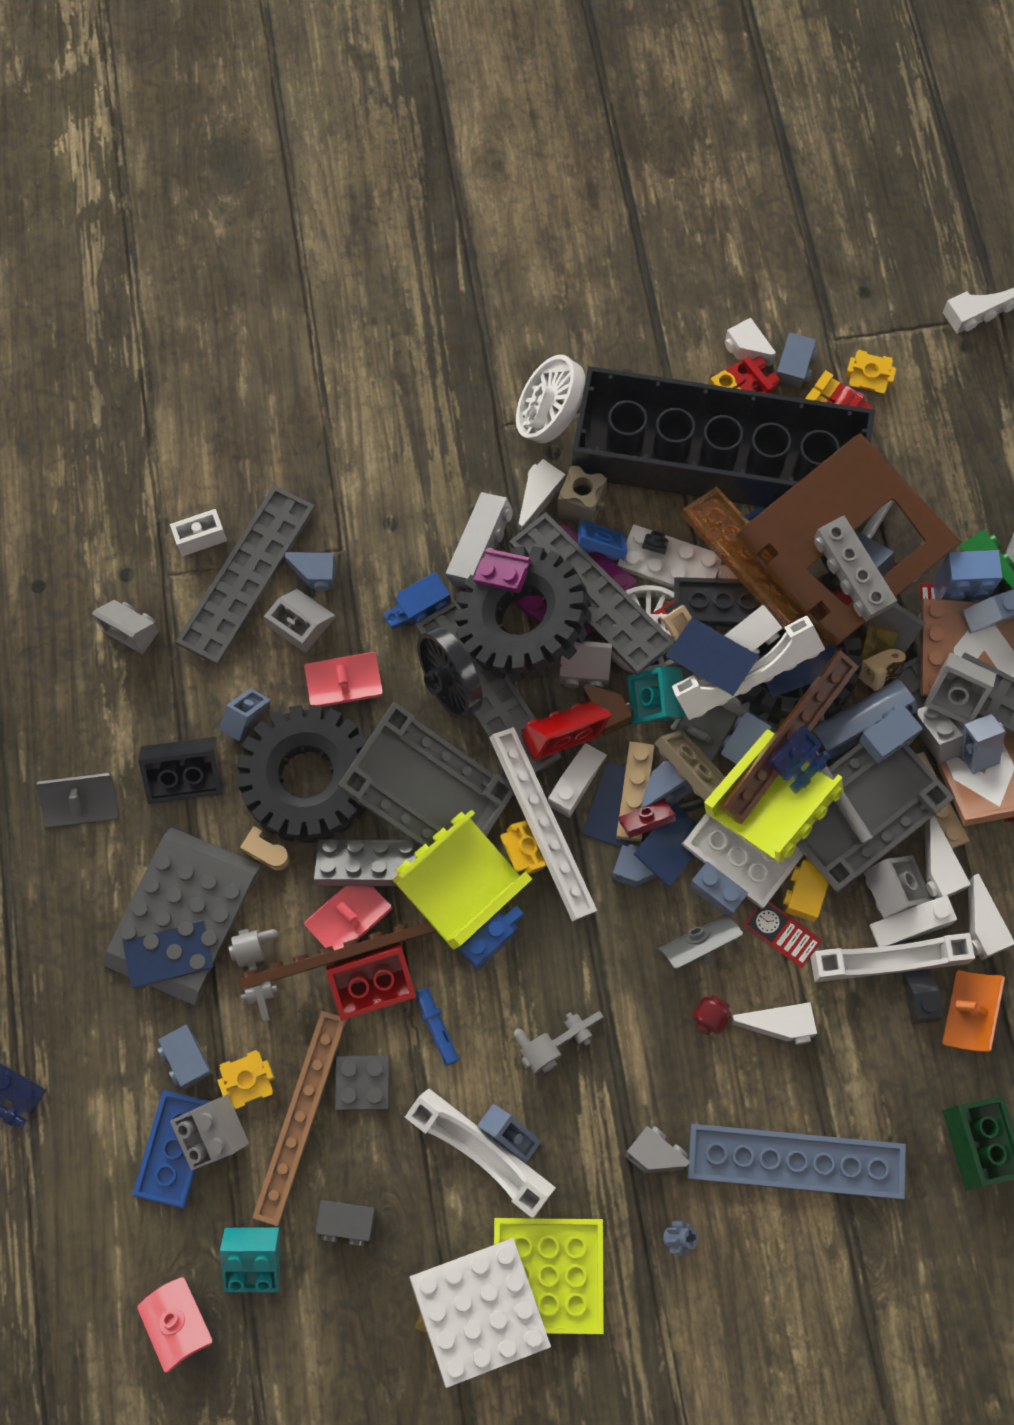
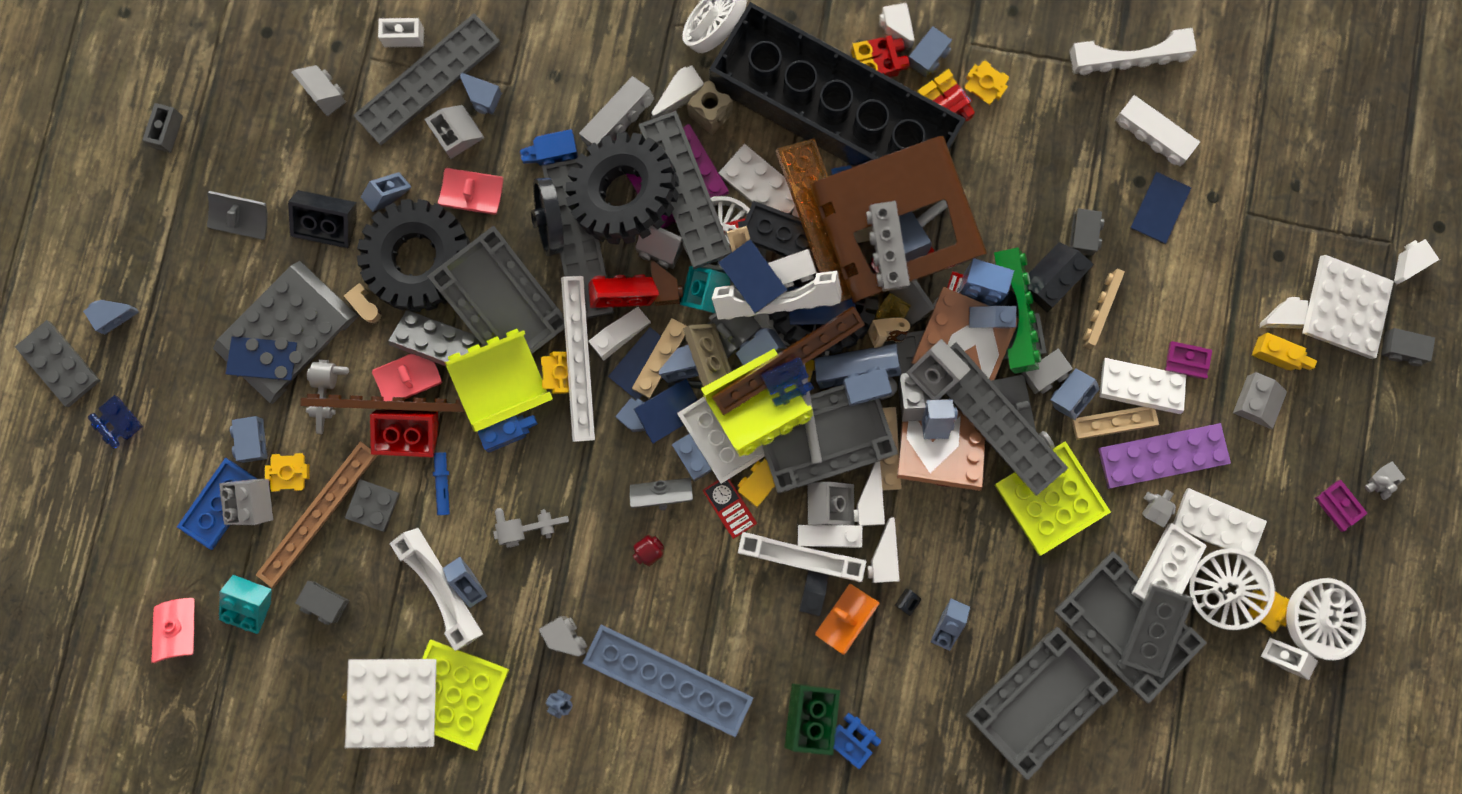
camera: 20 degrees right, 10 degrees up
magenta plate [473,548,532,593] -> none
blue plate [577,519,627,560] -> none
dark red plate [619,800,676,838] -> none
black plate [642,531,669,555] -> none
white slope [730,1002,817,1045] -> none

